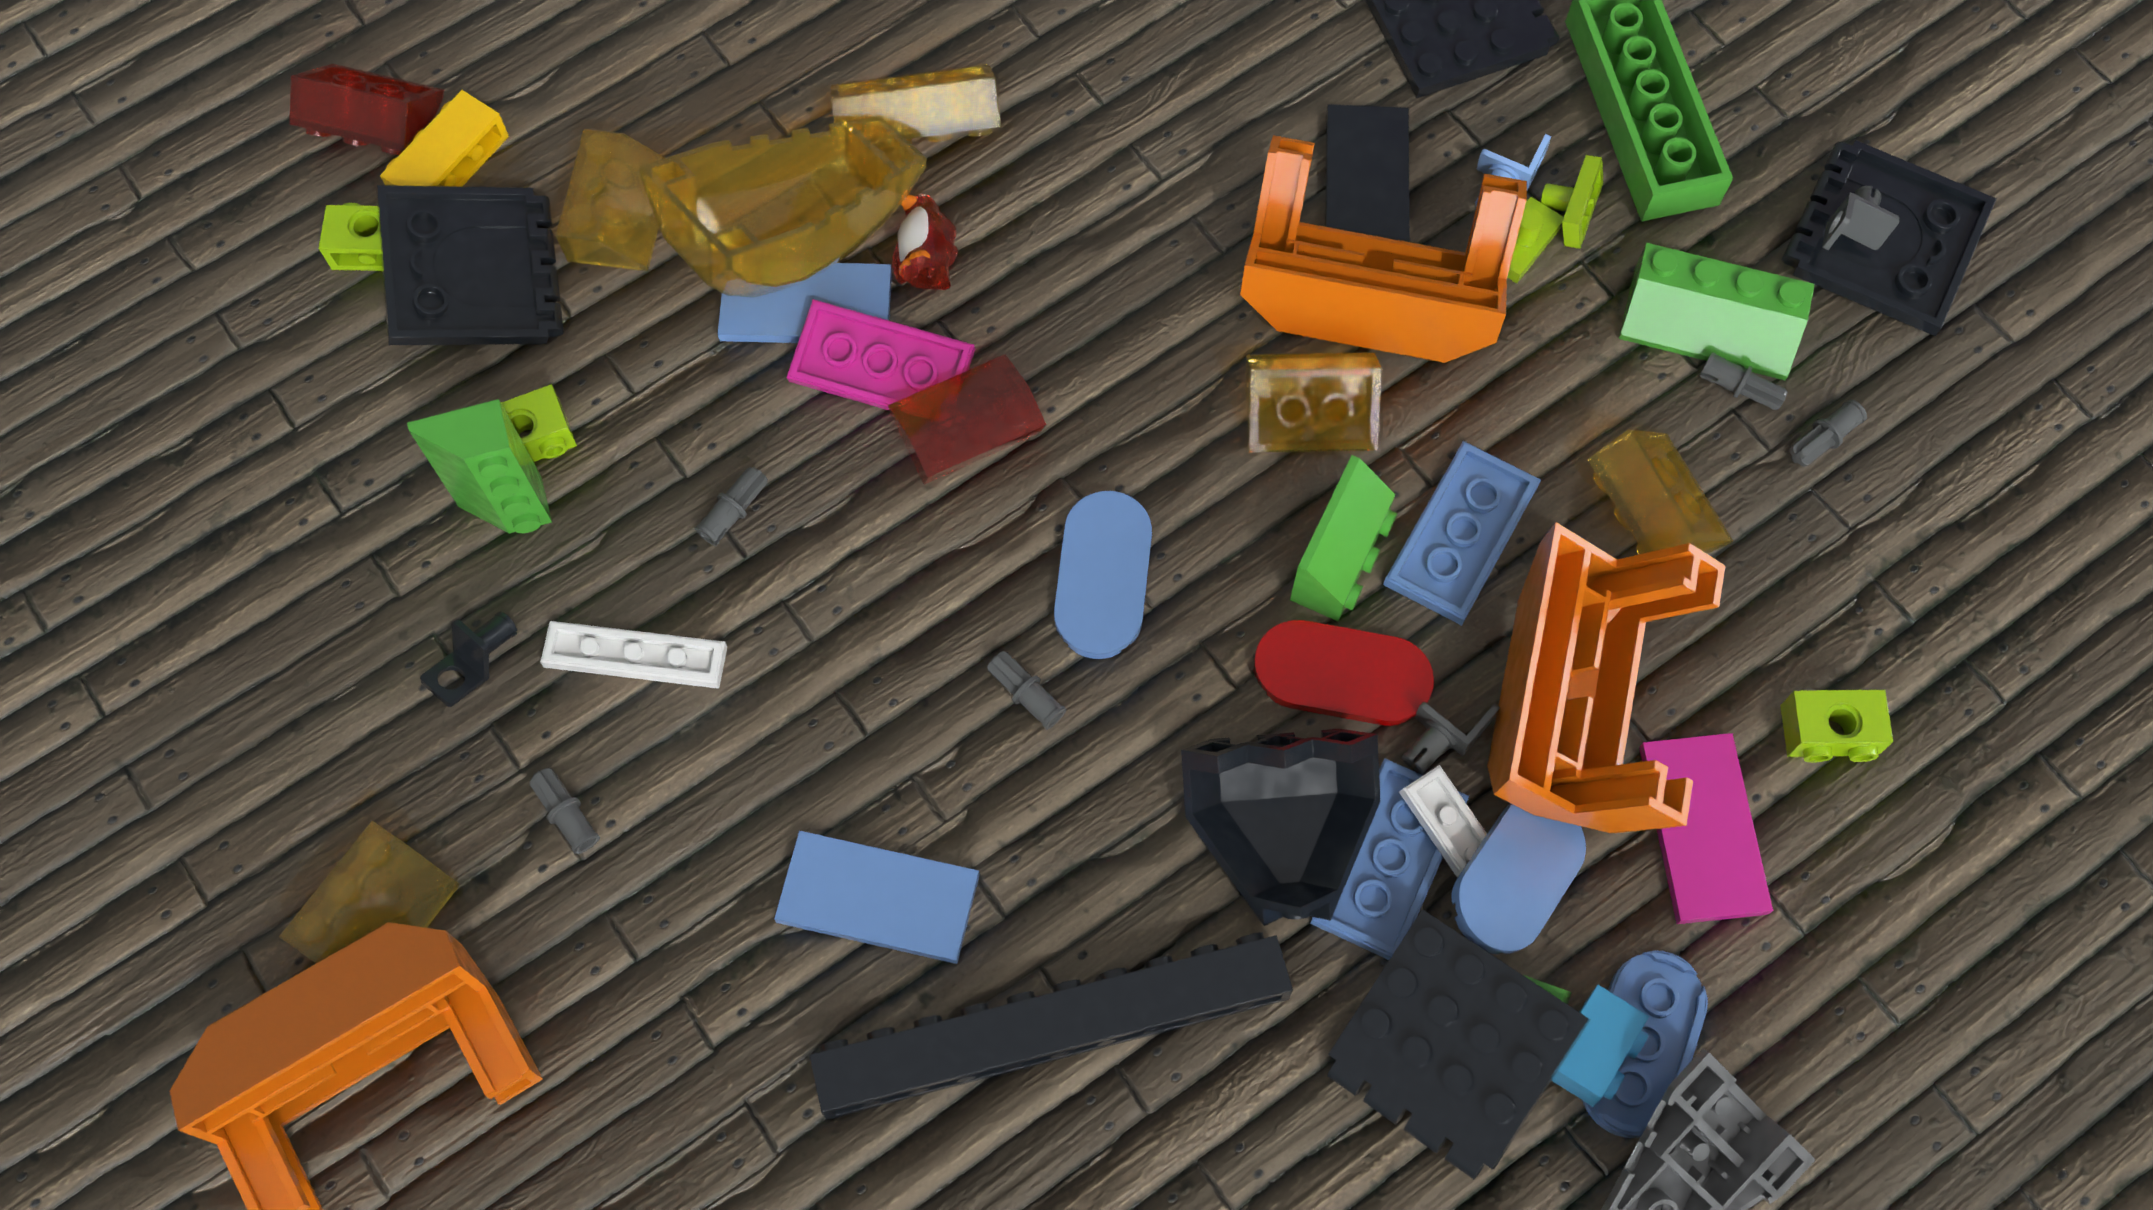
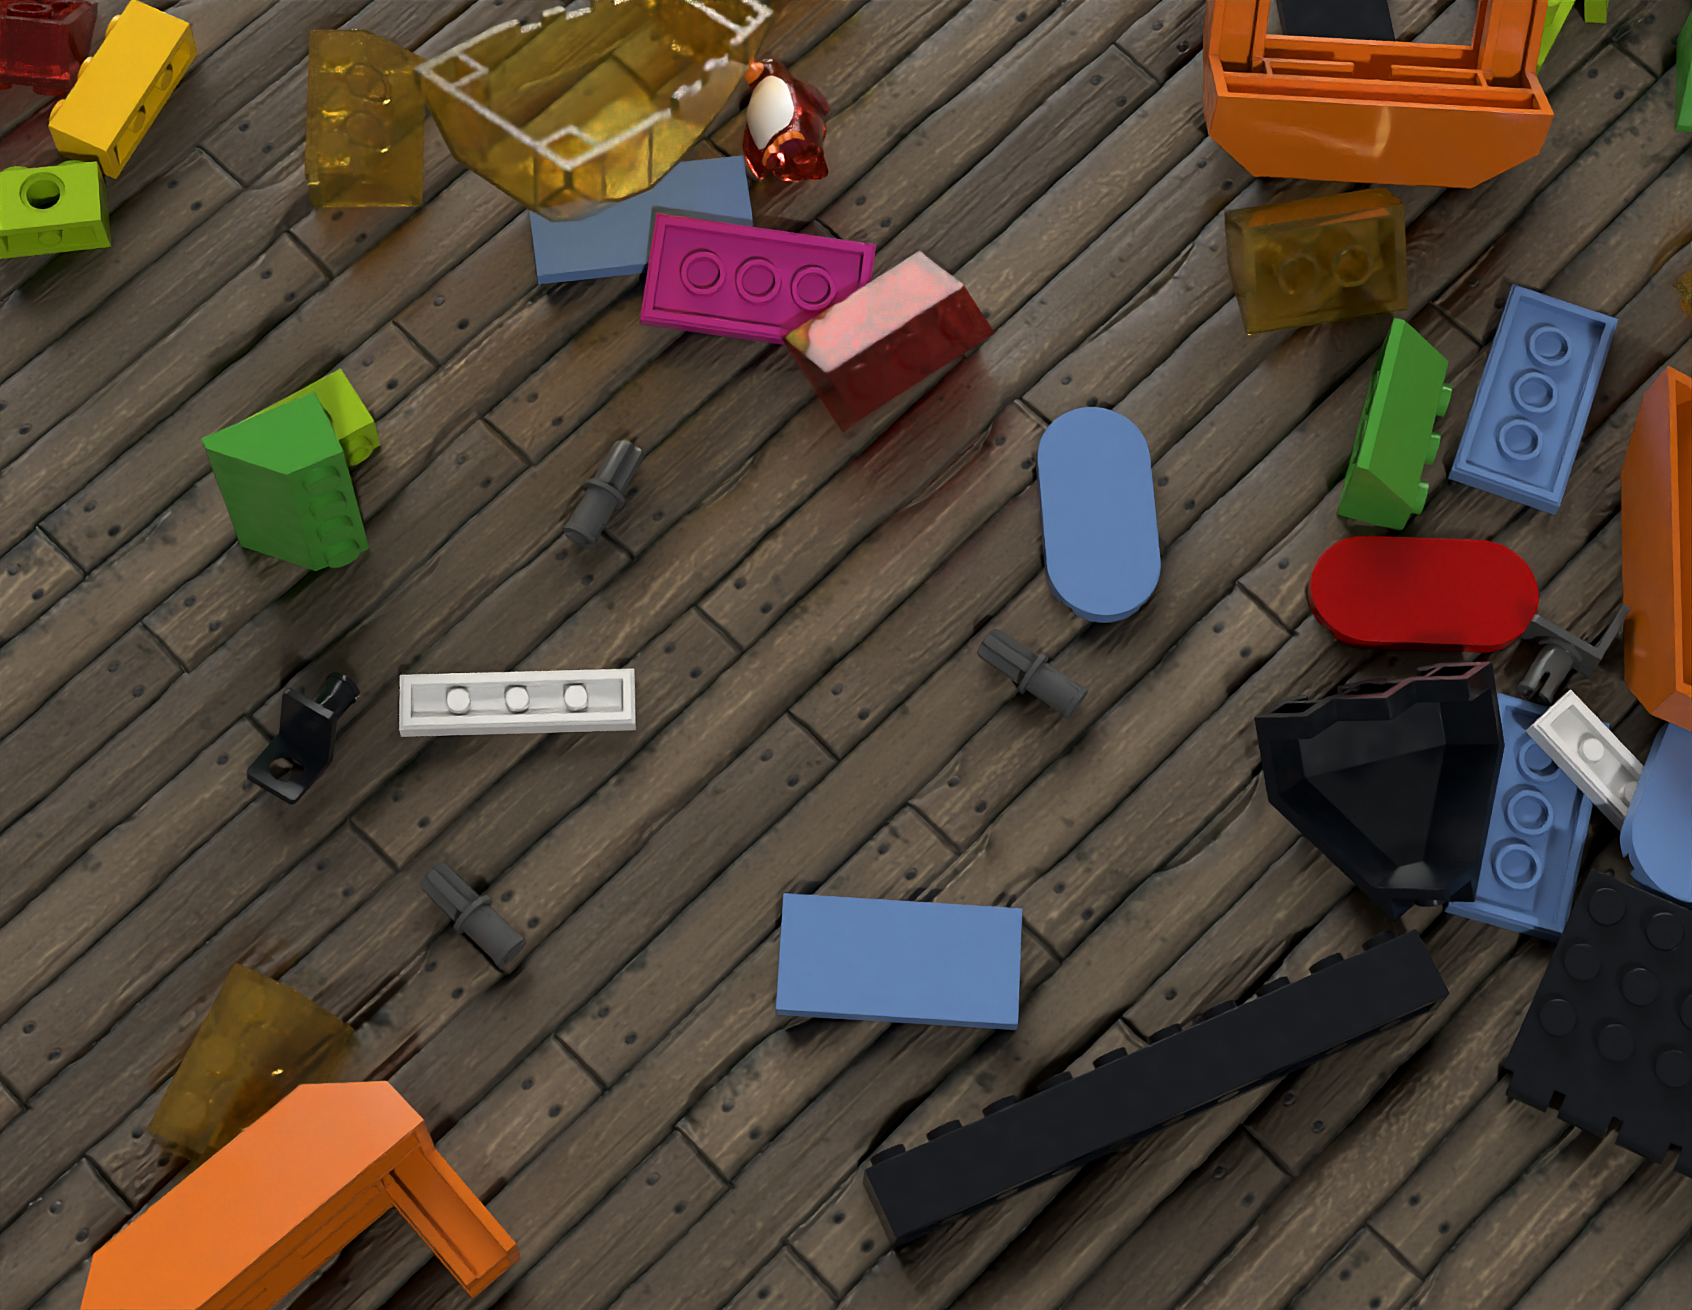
camera: 15 degrees left, 0 degrees up
black hinge [377,185,564,345] -> none

